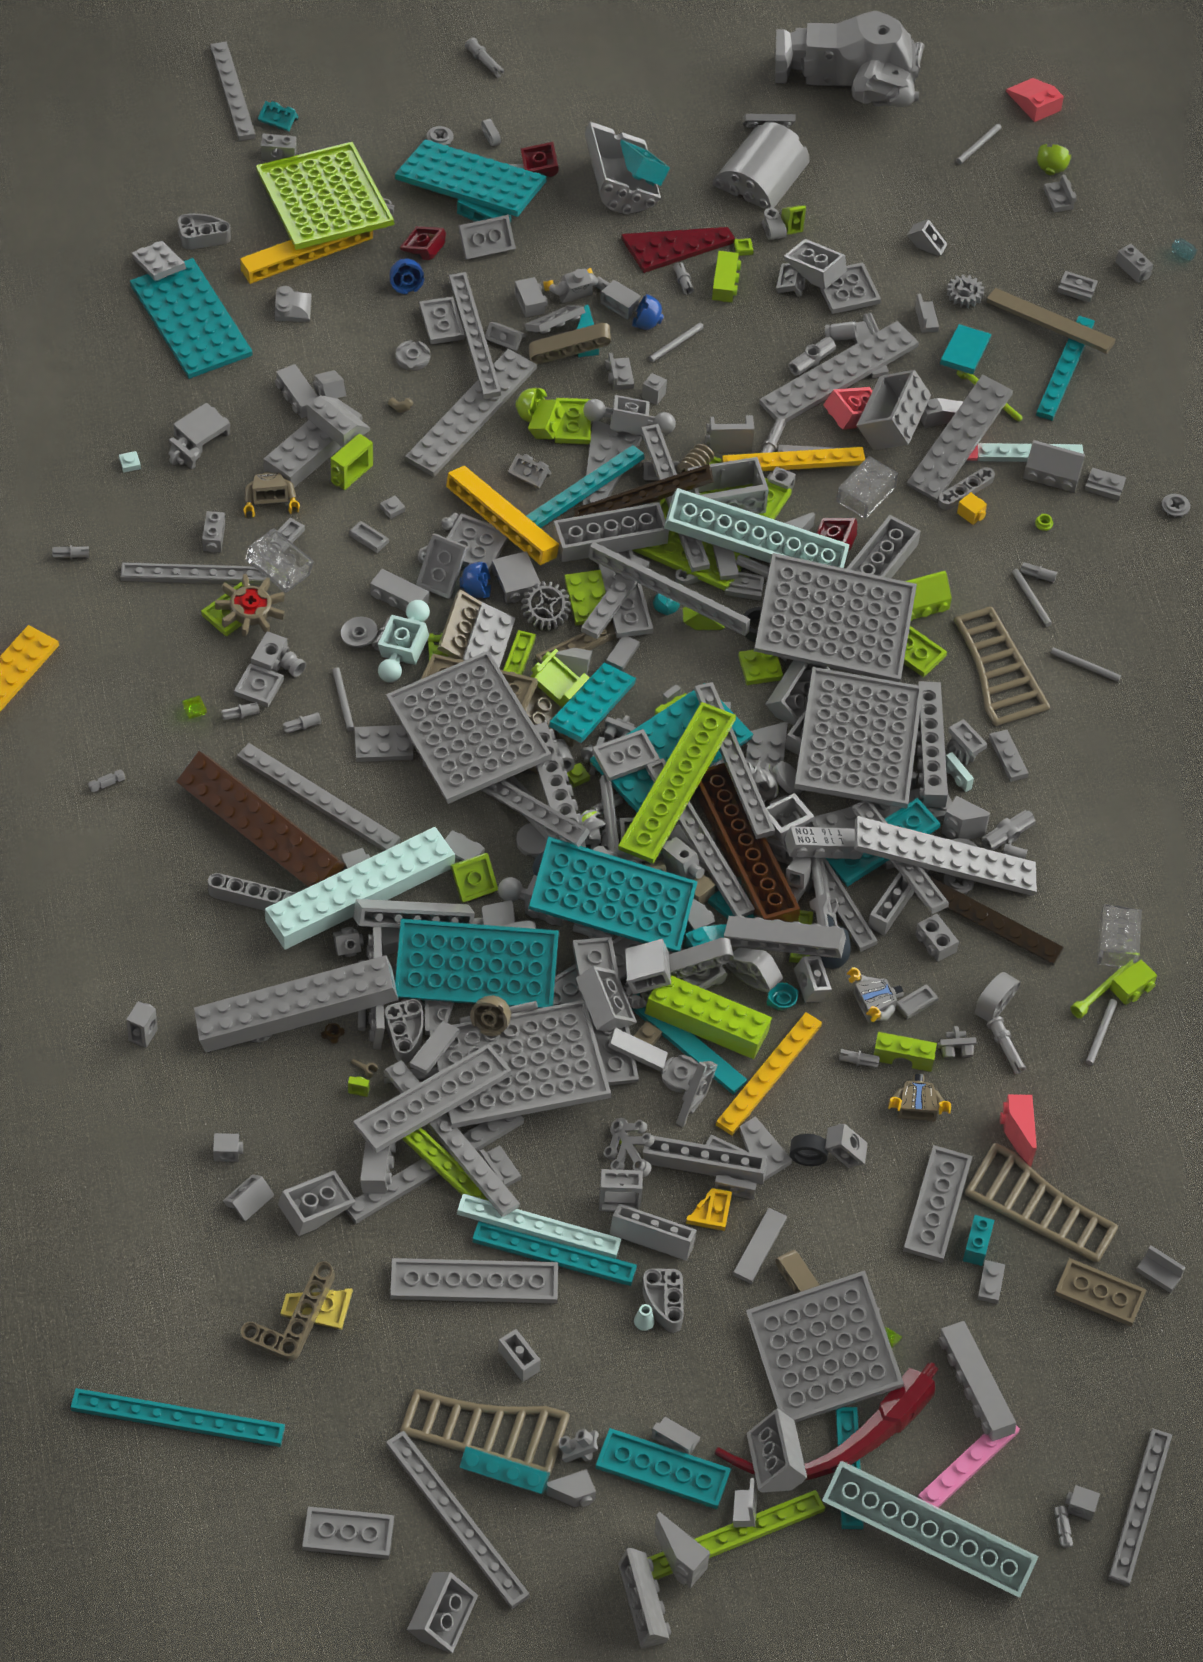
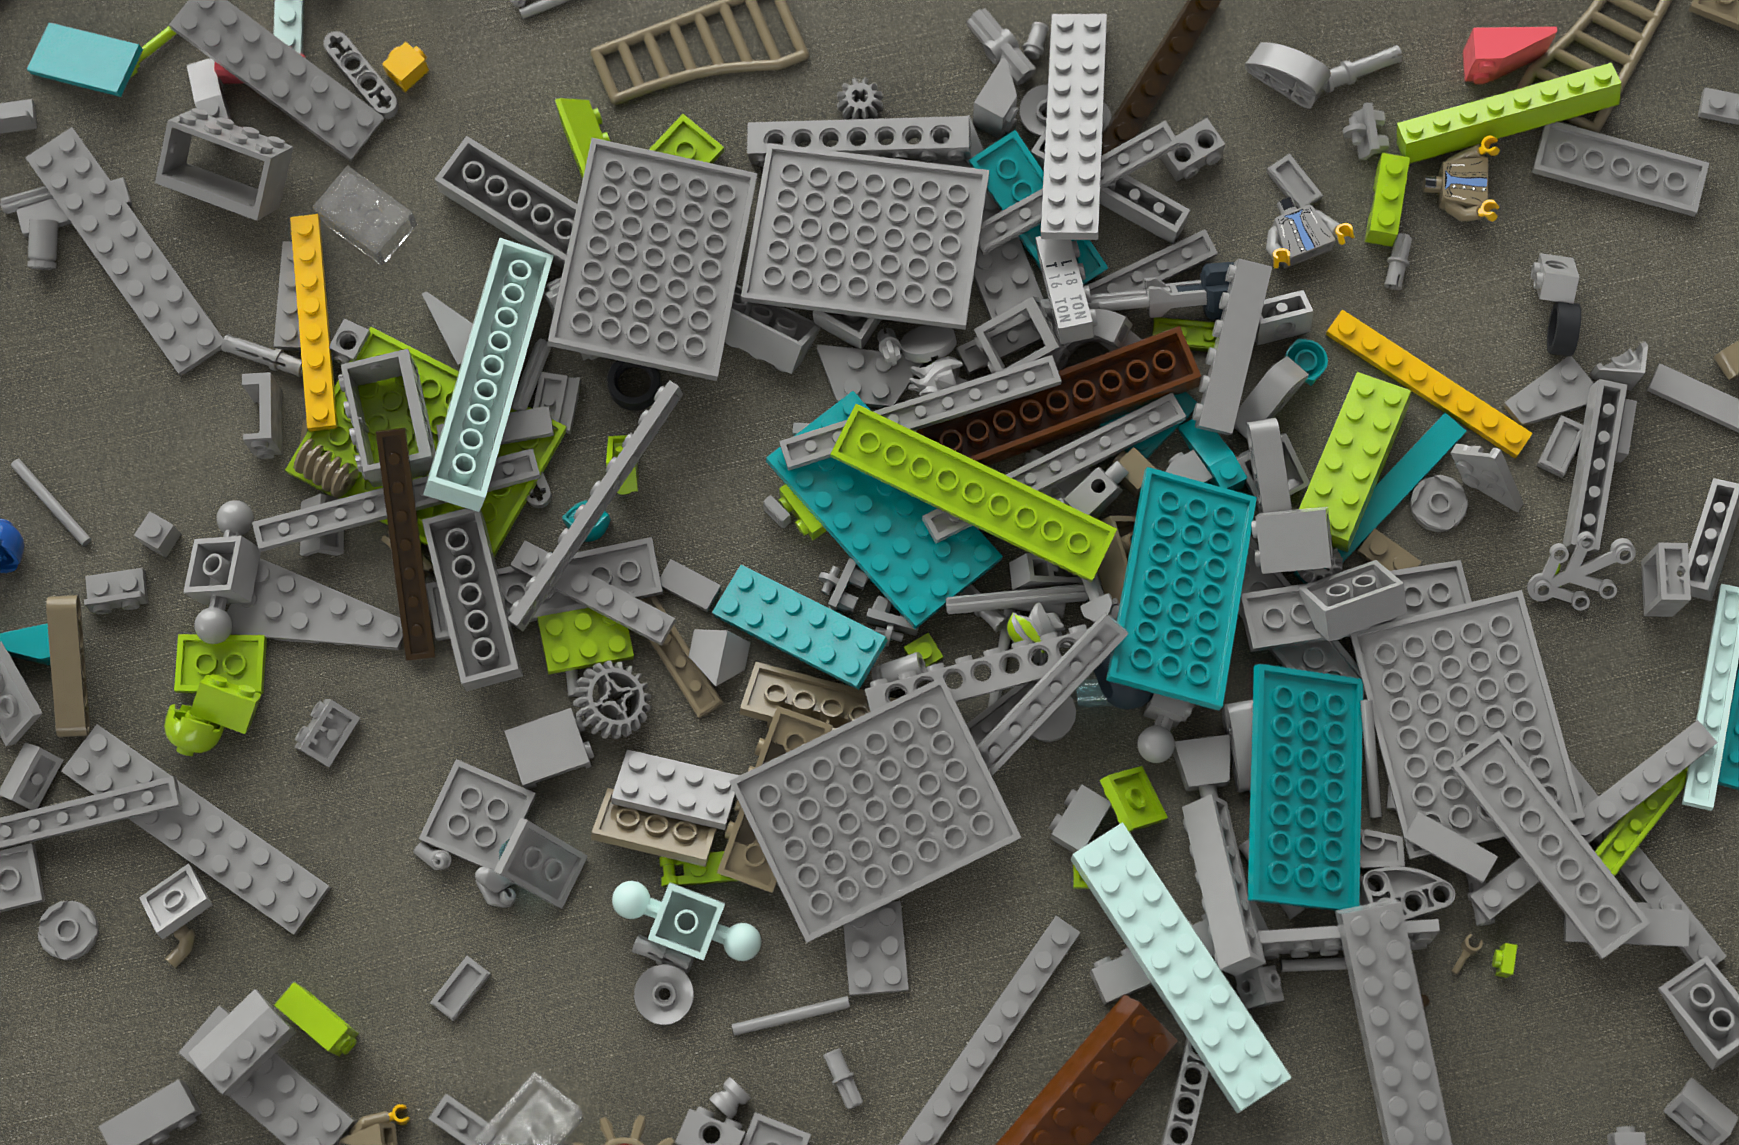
camera: 85 degrees left, 20 degrees up
light grey brick [313,370,346,398] -> none
light grey brick [370,569,429,613] -> none
light grey plate [380,495,405,519] -> none
yellow brick [446,466,559,565] -> none
blue cylinder [459,561,491,598] -> none
dark tan cylinder [470,995,511,1036] -> none
light grey bracket [479,1145,521,1187] -> none
lime tile [503,630,536,675] -> none
teal plate [526,445,645,528] -> none
lime panel [530,648,590,708] -> none
light grey plate [592,729,660,781] -> none
tile [608,1028,668,1071] -> none
yellow wing [686,1188,732,1231] -> none
lime plate [738,650,783,685] -> none
light grey piece [788,337,836,376] -> none
dark red slope [816,518,858,552] -> none
coral slope [824,387,872,430] -> none
light aqua plate [945,752,974,792] -> none
light grey plate [948,719,987,757] -> none
teal brick [963,1215,995,1266] -> none
light grey plate [989,729,1029,782] -> none
none -> light grey plate [139,863,212,940]
none -> light grey axle [877,328,901,366]
none -> lime brick [1397,63,1621,164]
none -> light grey slope [1590,341,1648,391]

